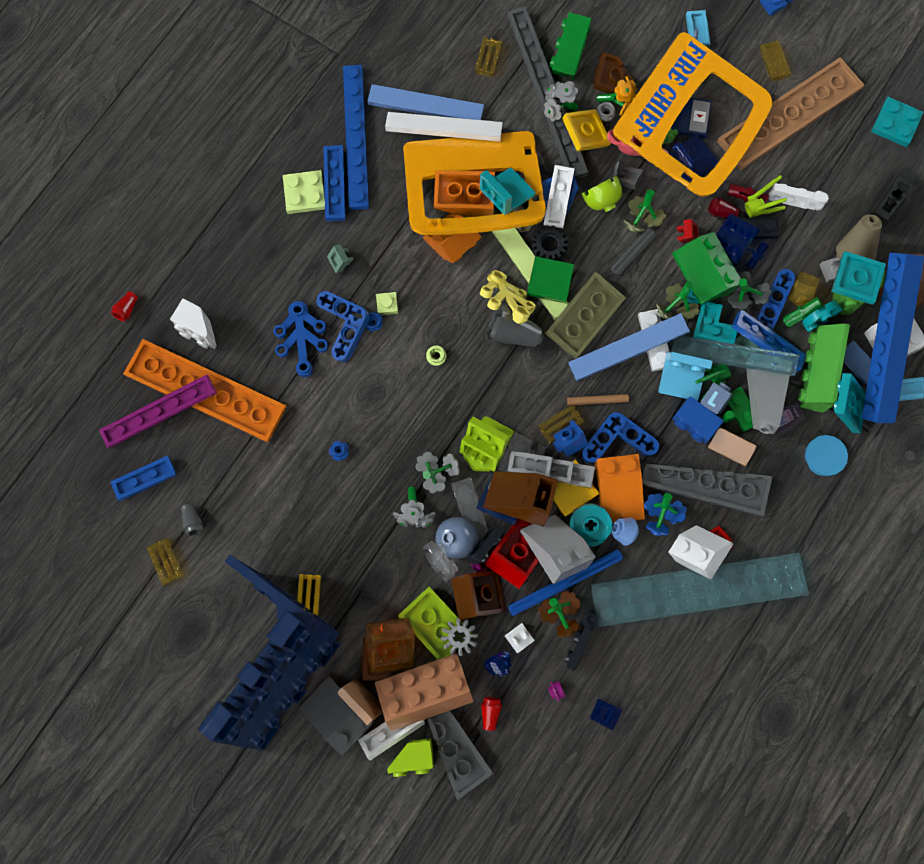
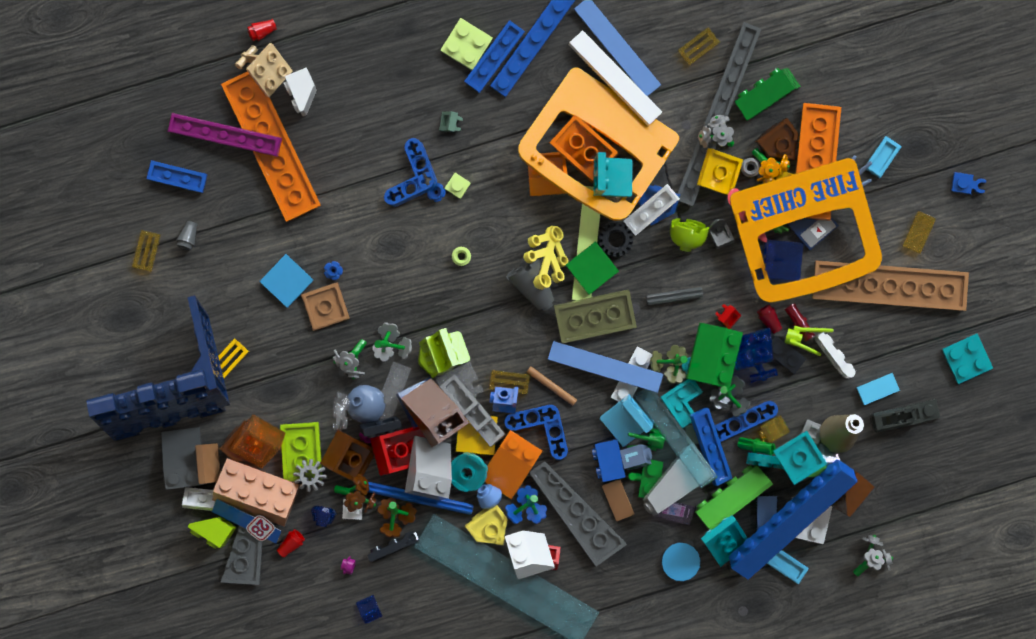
camera: 35 degrees right, 10 degrees up
blue plant [273,301,328,378] -> none
olive plant [624,189,666,233] -> none
none -> blue sticker [212,499,281,543]
none -> tan plate [235,43,292,97]
none -> dark azure tile [260,254,314,308]
none -> medium nougat tile [301,282,350,331]
none -> reddish brown plant [334,474,376,513]
none -> light yellow plate [465,505,508,545]
none -> orange plate [796,103,841,221]
none -> medium azure tile [856,373,900,405]

